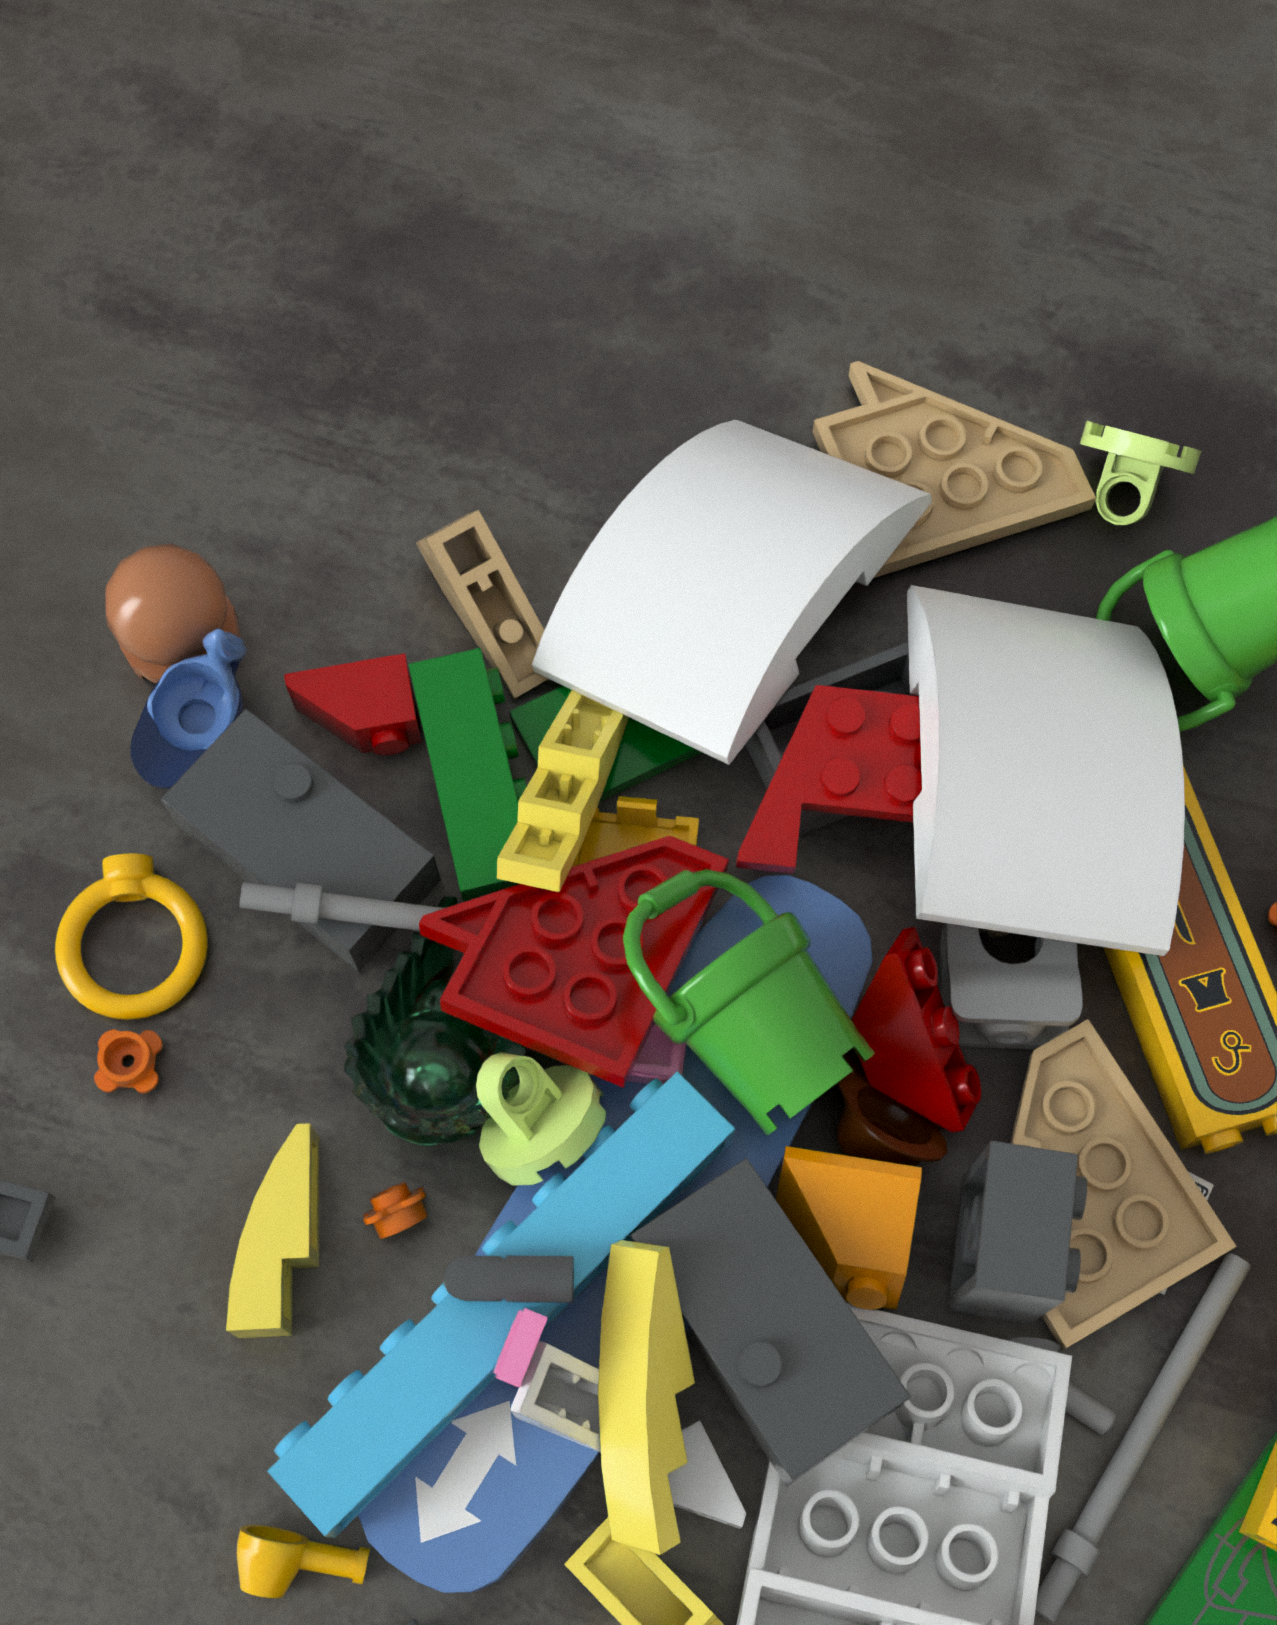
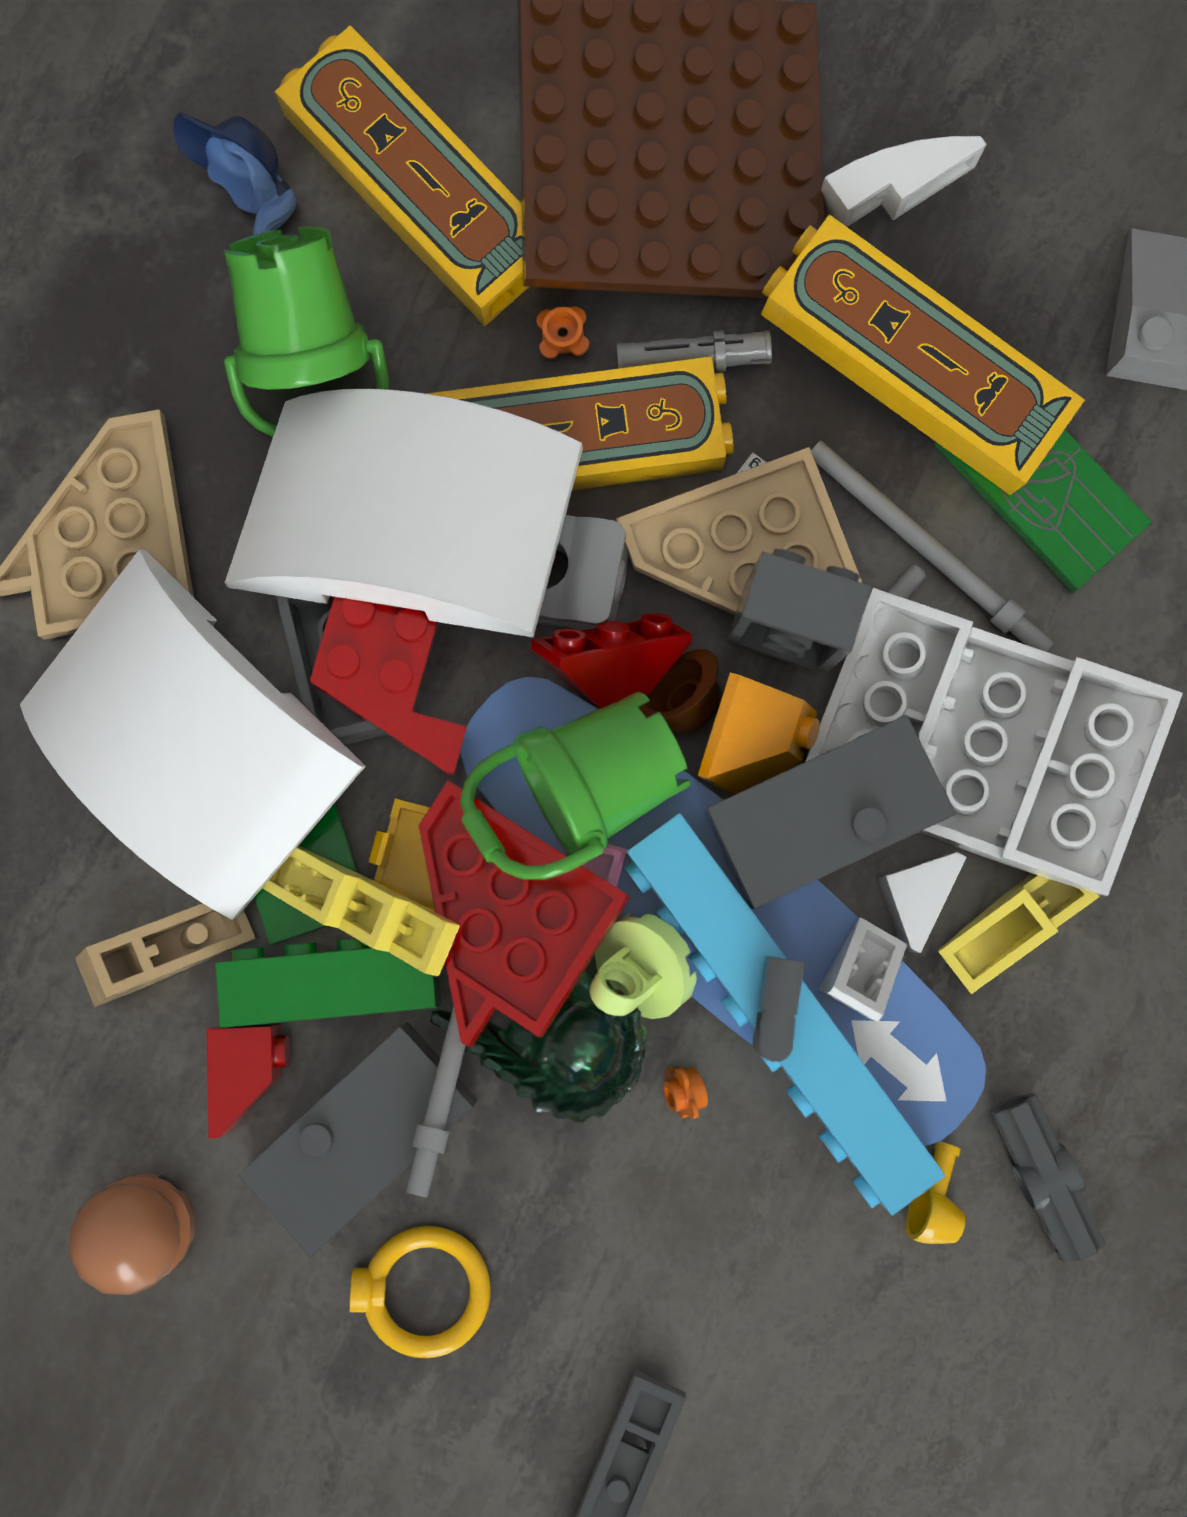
camera: 80 degrees left, 15 degrees up
orange plate [94,1029,163,1094] -> none
medium blue hair [130,629,247,789] -> none
light yellow slope [226,1123,320,1338] -> none
bright pink tile [493,1308,548,1388] -> none
light yellow slope [598,1240,695,1555] -> none
yellowish green tile [1080,421,1201,525] -> none

